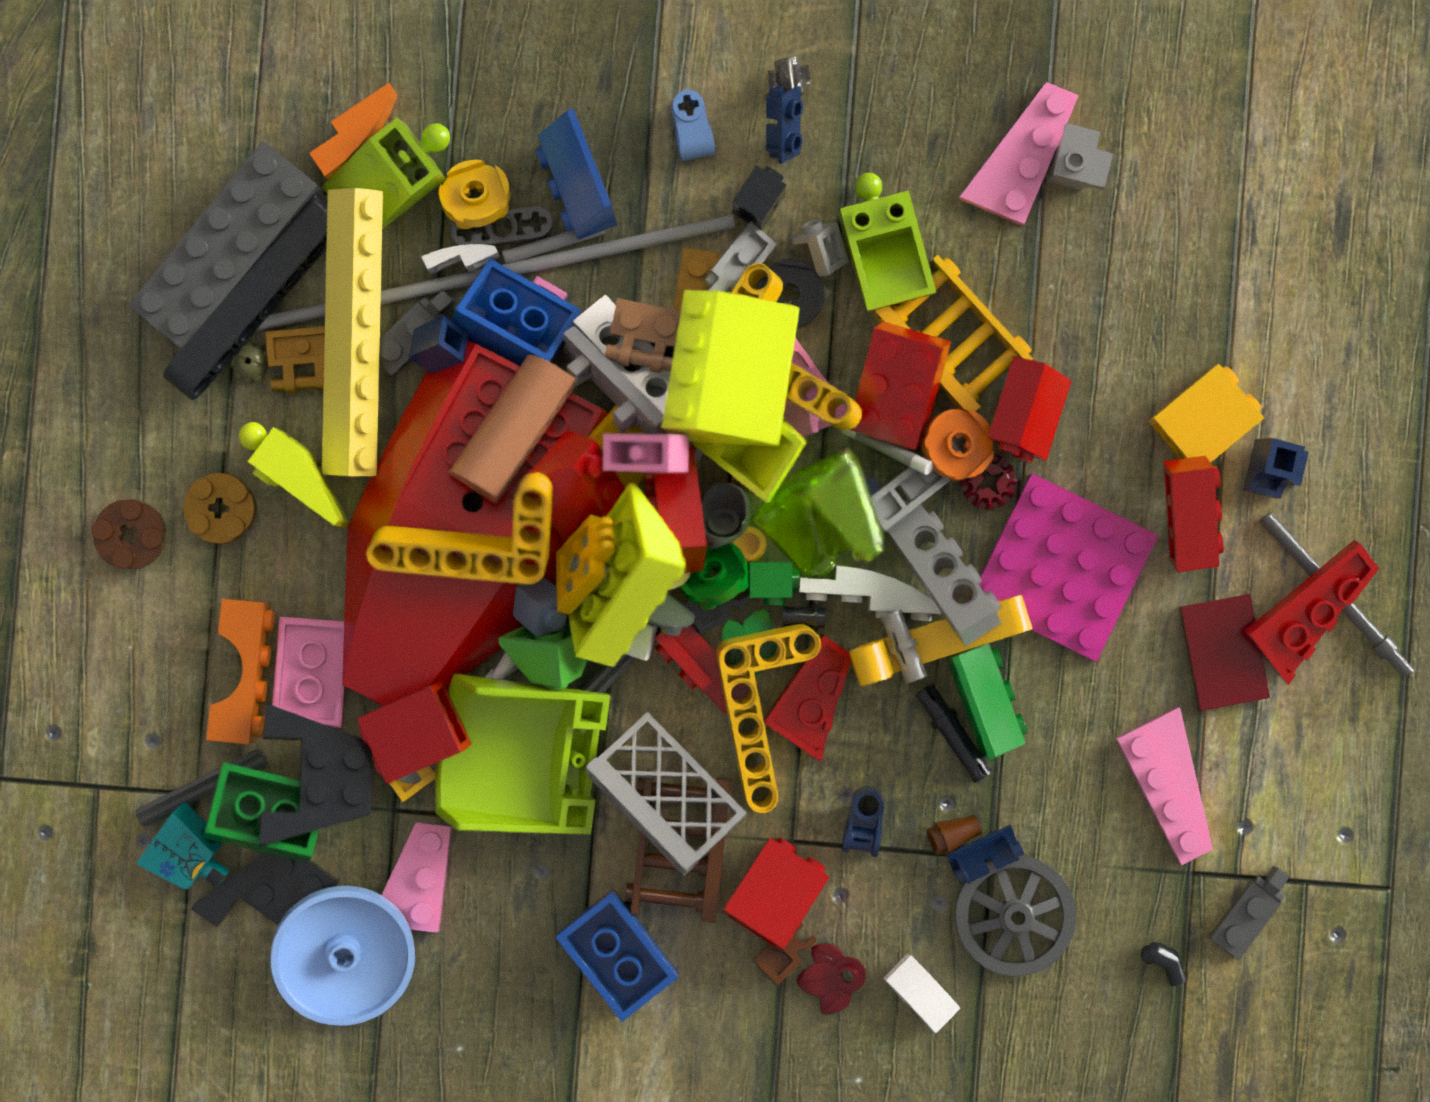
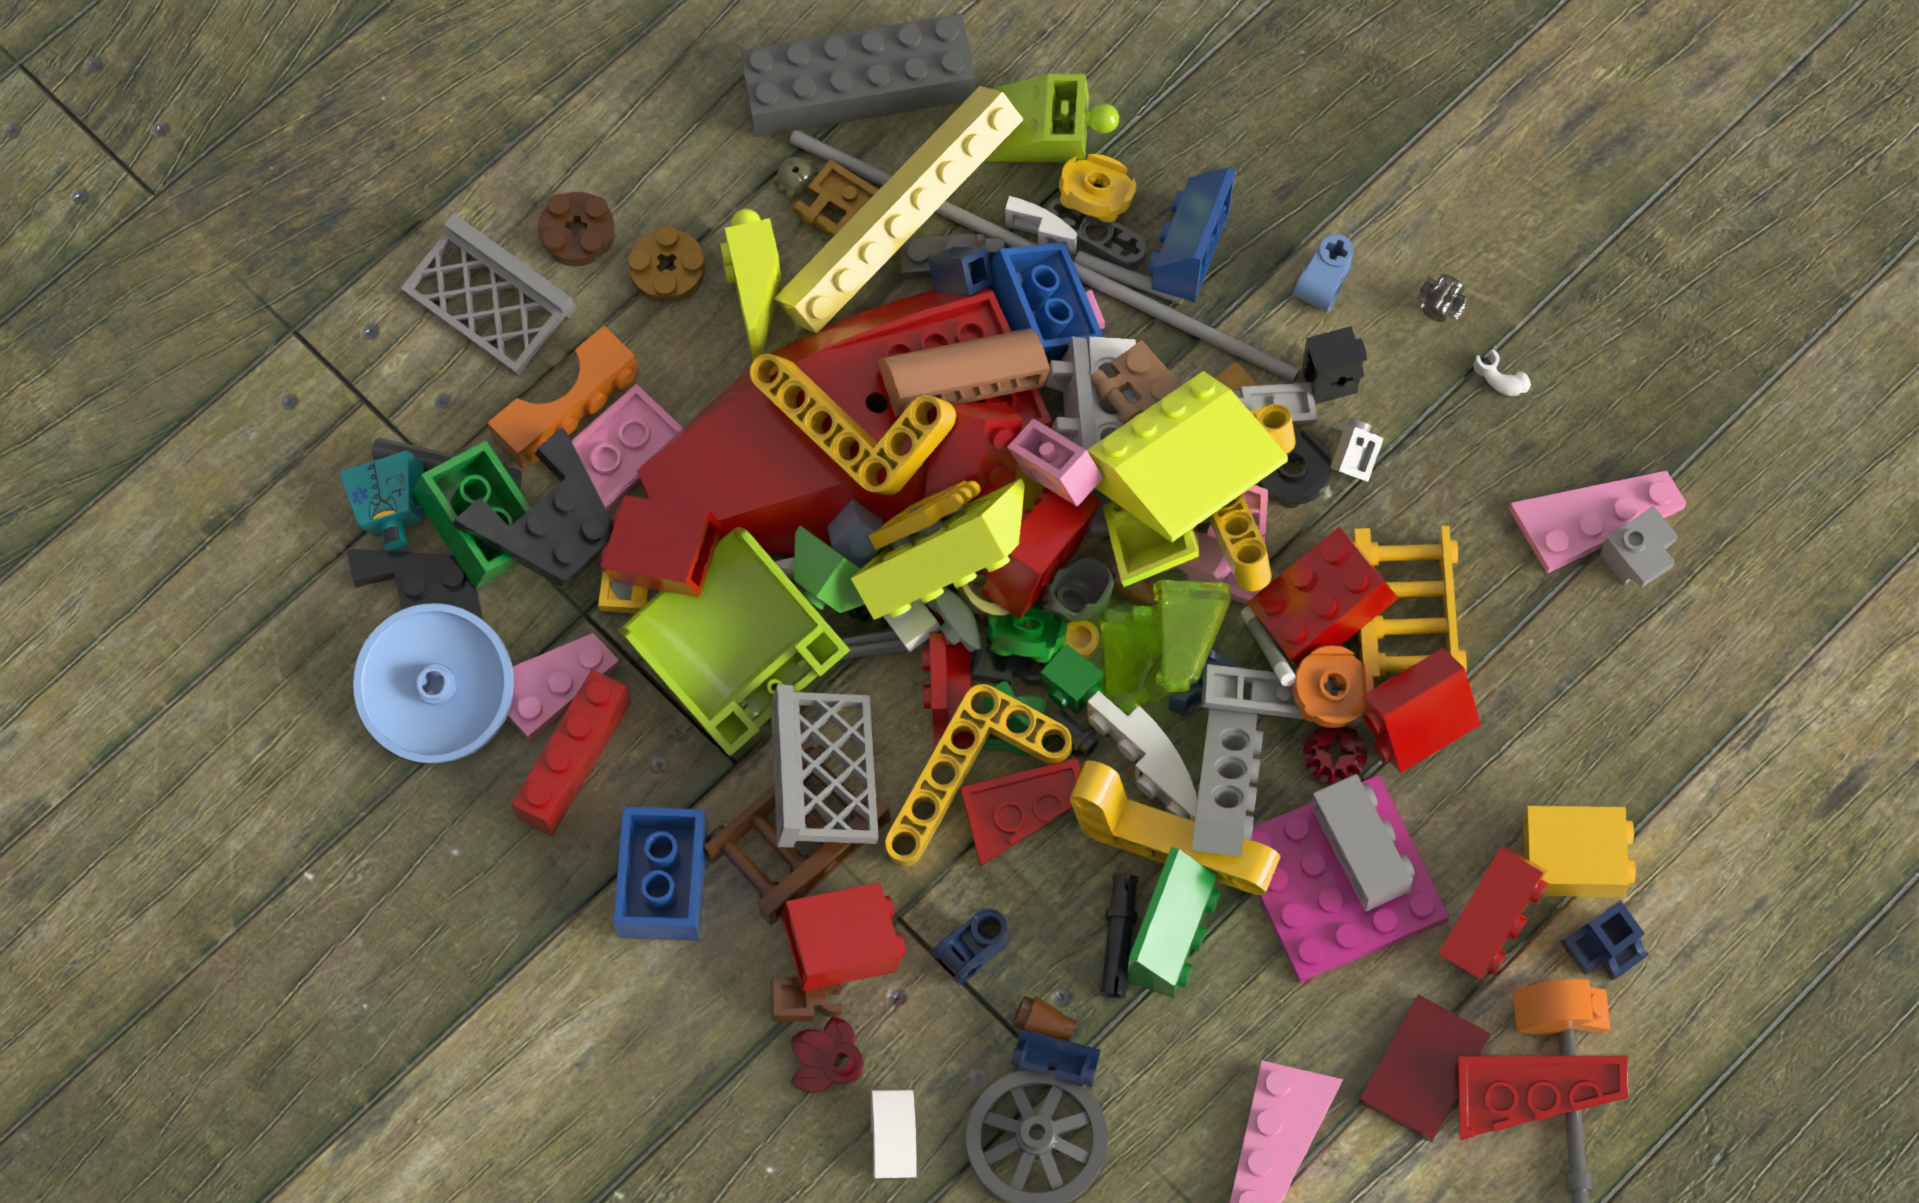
camera: 45 degrees right, 20 degrees down
black beam [163,192,328,400] -> none
orange slope [309,83,398,180] -> none
dark blue hinge [766,86,803,164] -> none
lime slope [838,173,937,312] -> none
light grey pin [880,609,927,684] -> none
none -> light grey fence [401,213,578,376]
none -> red brick [511,669,631,836]
none -> light grey brick [1310,774,1415,912]
none -> white arm [1473,350,1531,396]
none -> orange brick [1512,979,1611,1037]

